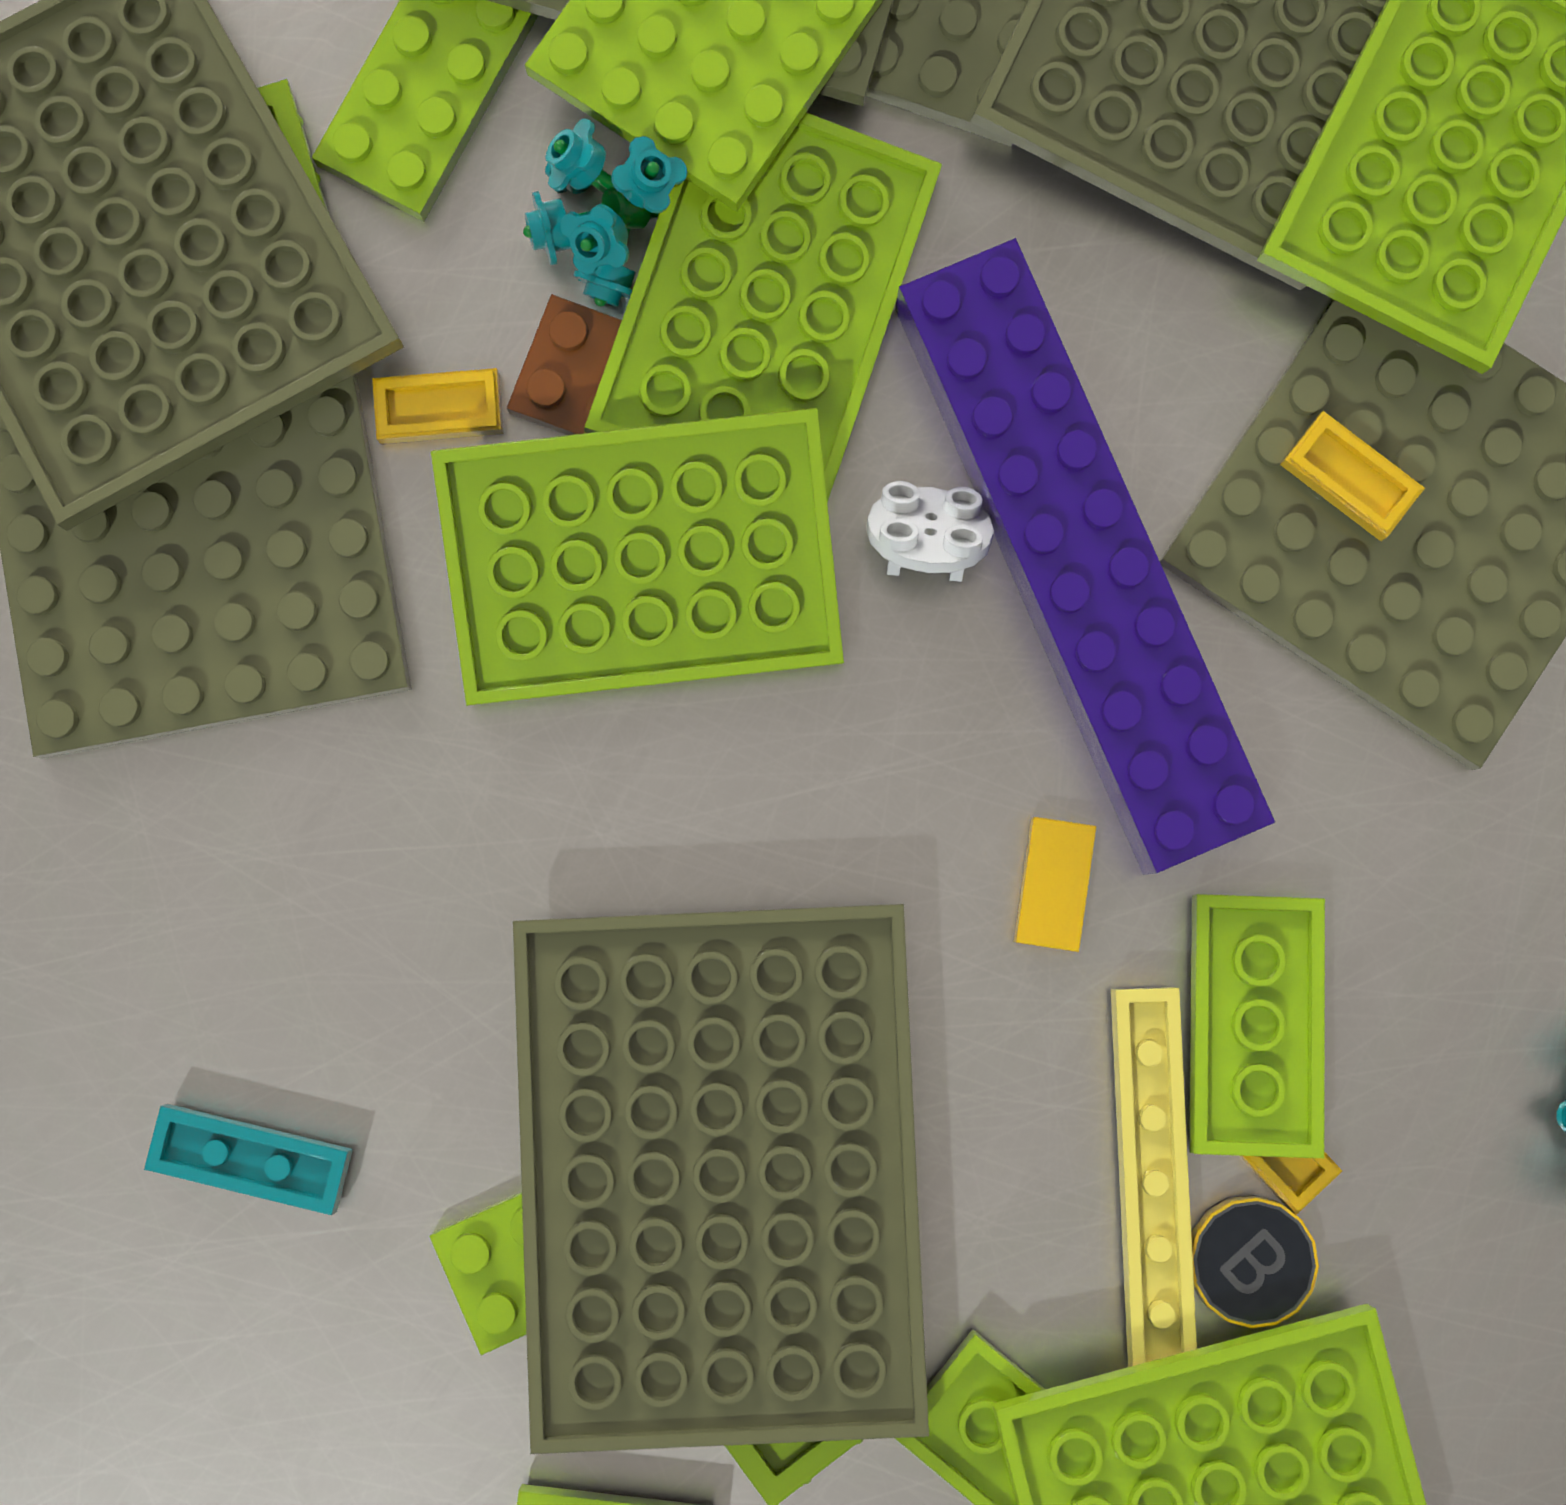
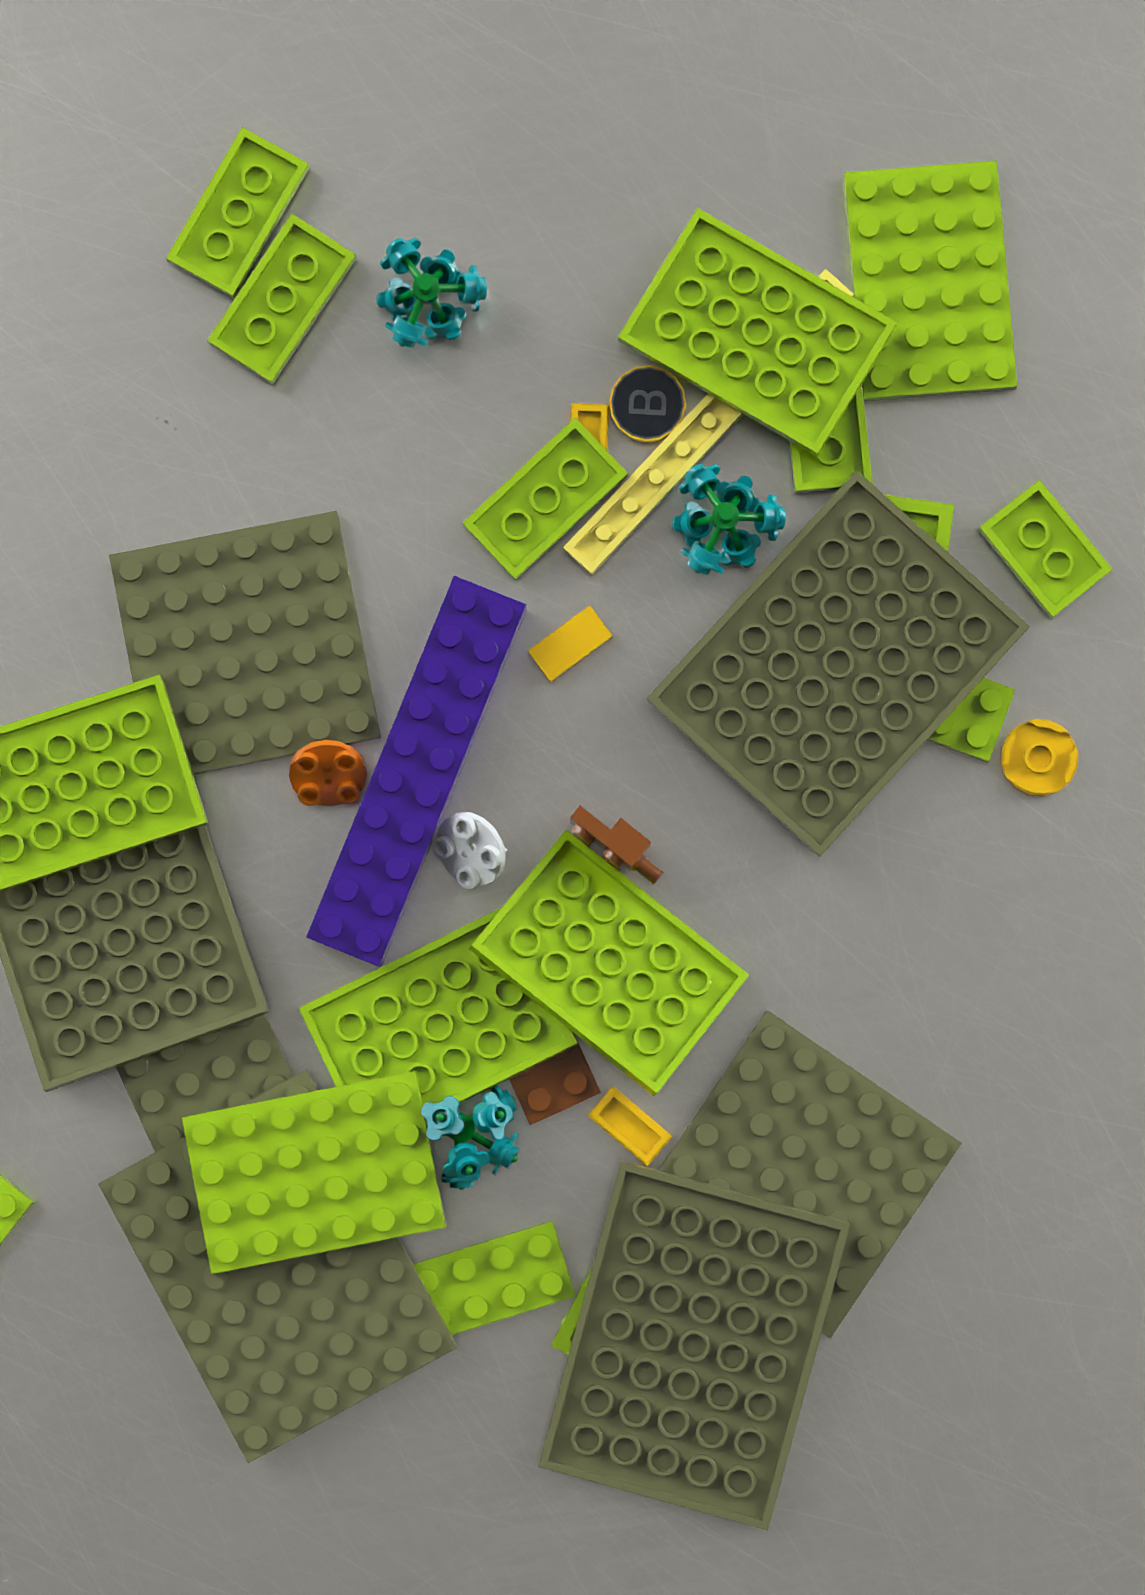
camera: 135 degrees left, 0 degrees up
teal plate [144,1104,353,1216] -> none
yellow tile [1280,411,1425,541] -> none
none -> orange plate [289,740,367,806]
none -> dark orange plate [570,805,664,885]
none -> teal plant [672,464,786,575]
none -> yellow tile [1000,719,1078,797]

